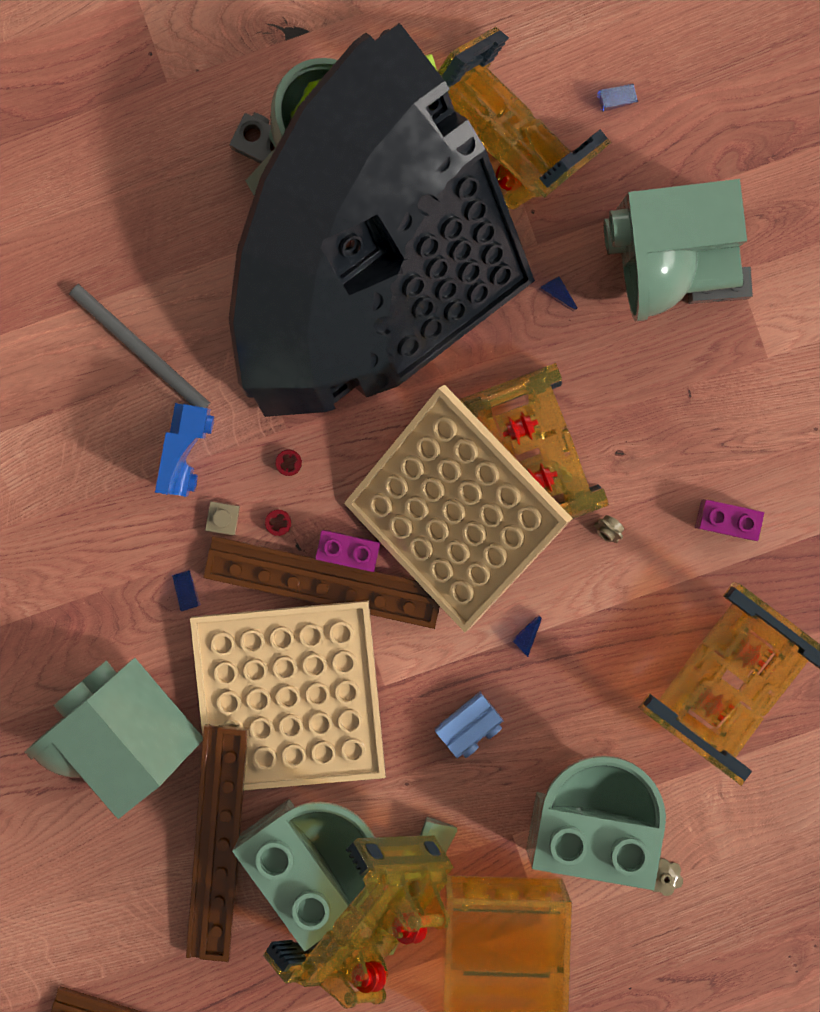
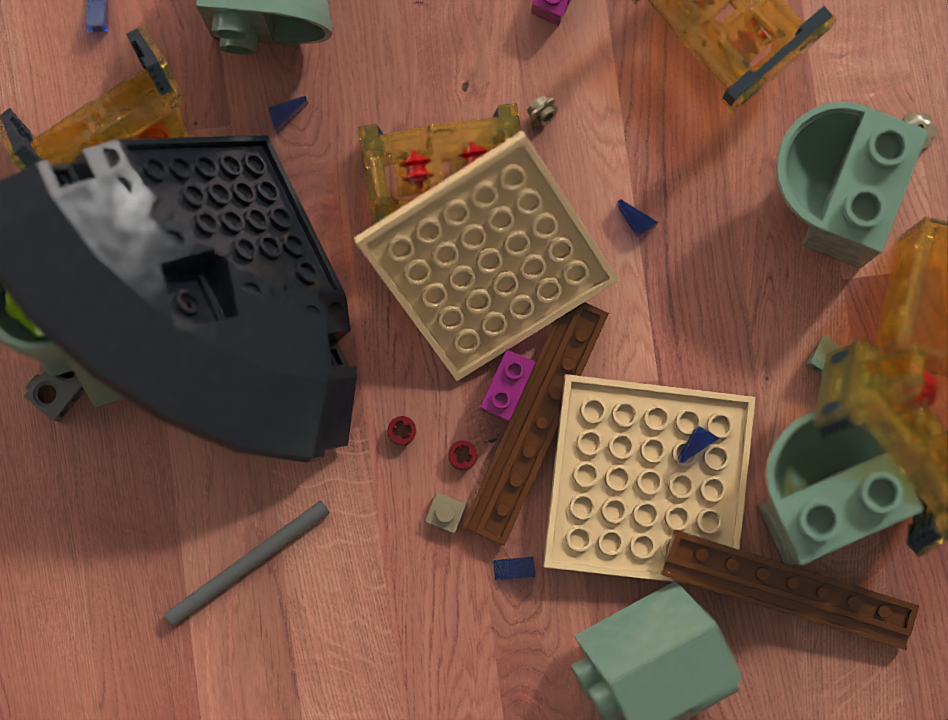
camera: 75 degrees left, 5 degrees down
blue slope [155,403,214,497] -> none
medium blue brick [435,691,503,758] -> none
none -> clear blue piece [676,426,719,463]

